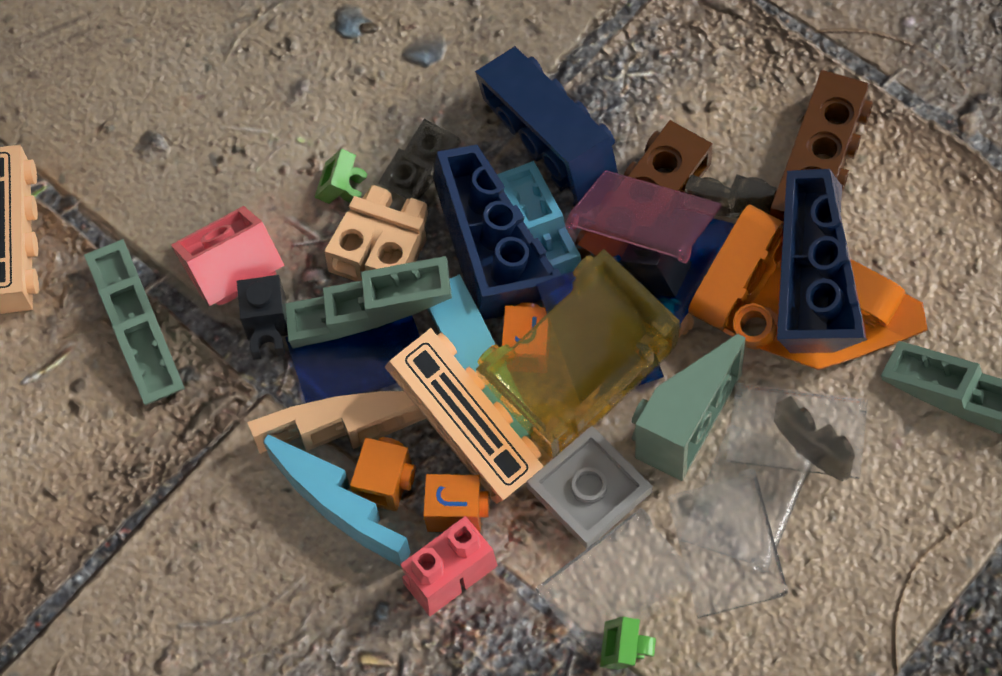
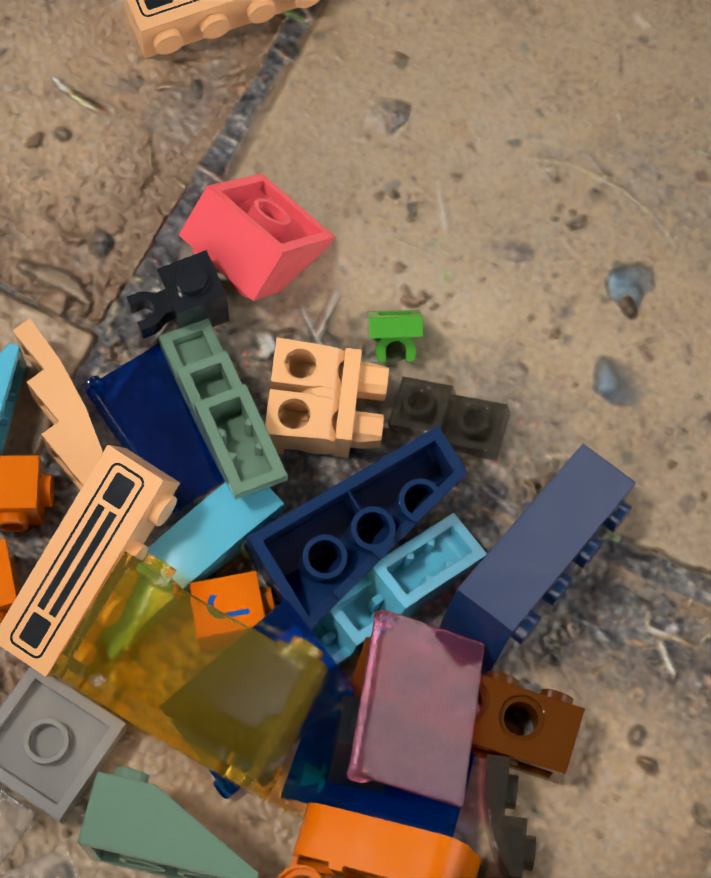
camera: 65 degrees right, 5 degrees up
sand green slope [84,239,185,406] -> none

